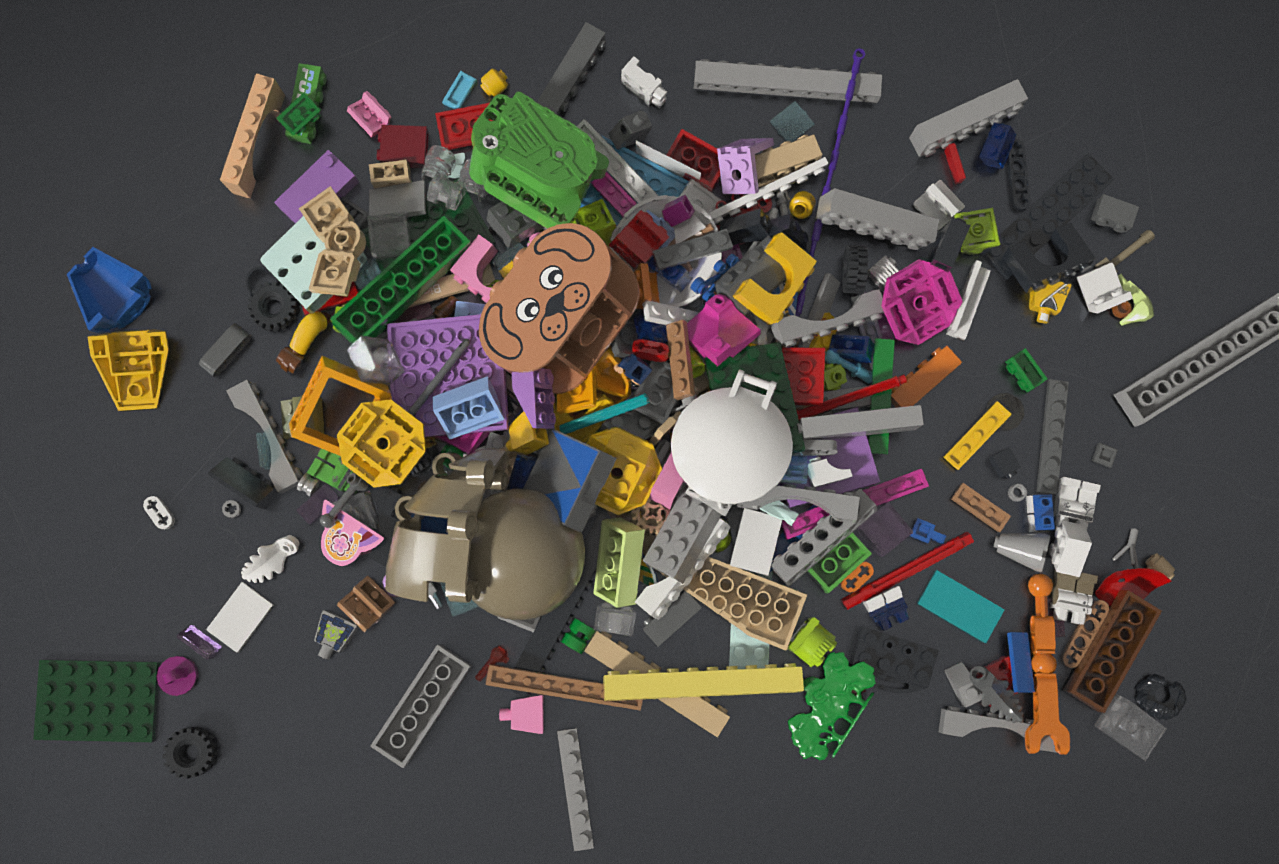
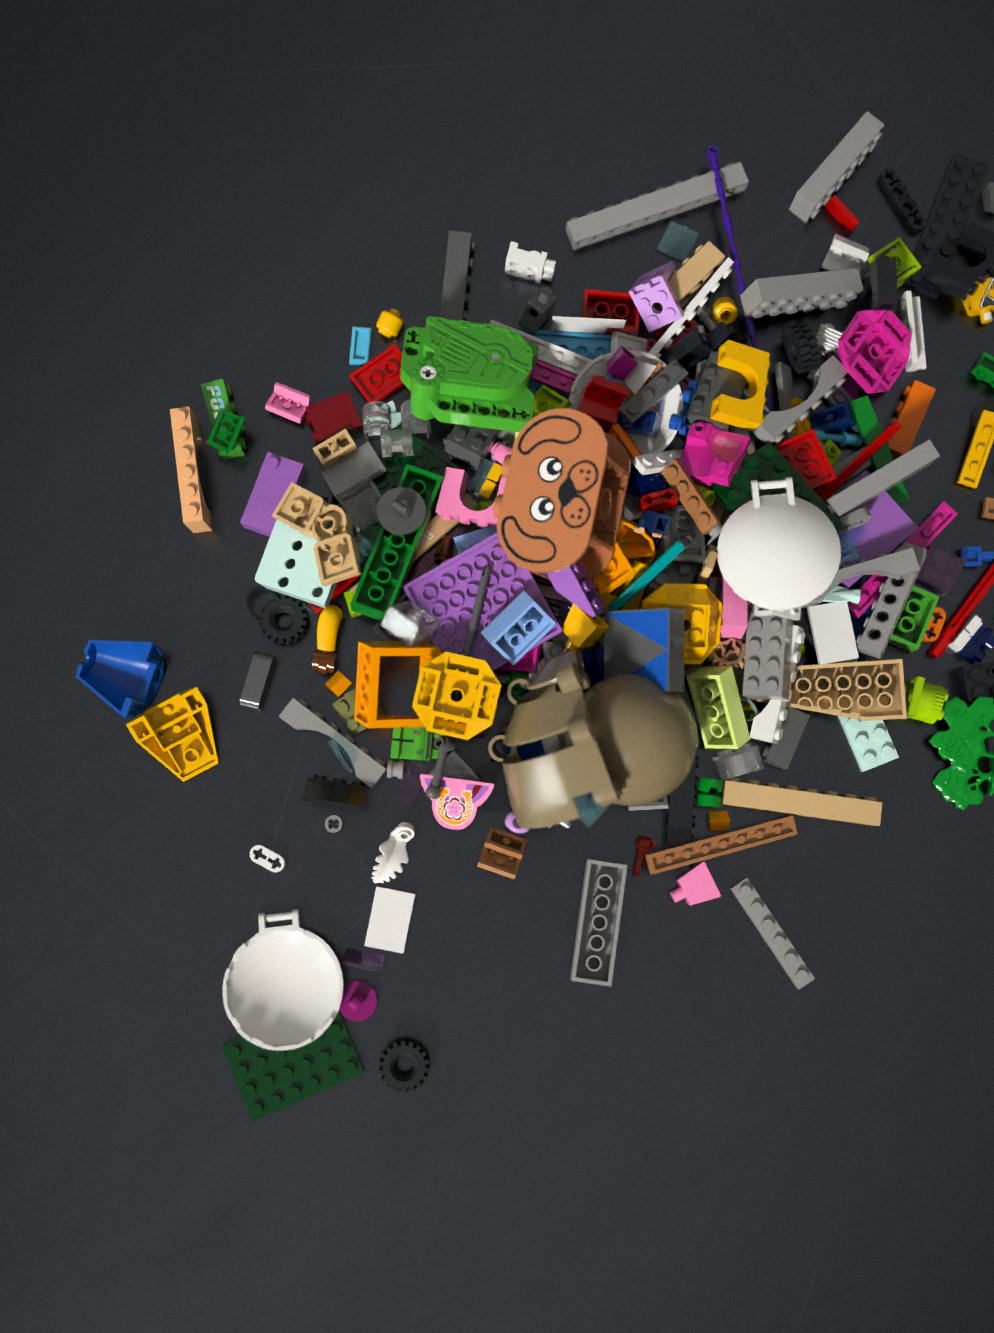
camera: 25 degrees left, 0 degrees up
torso [314,610,359,660] -> none
light yellow brick [603,663,804,701] -> none
white arch [805,457,852,488] -> none
clear blue brick [979,122,1017,169] -> none
none -> white dish [223,909,344,1051]
none -> light orange slope [325,670,352,697]
none -> dark grey shield [377,487,426,535]
none -> light orange slope [708,811,730,831]

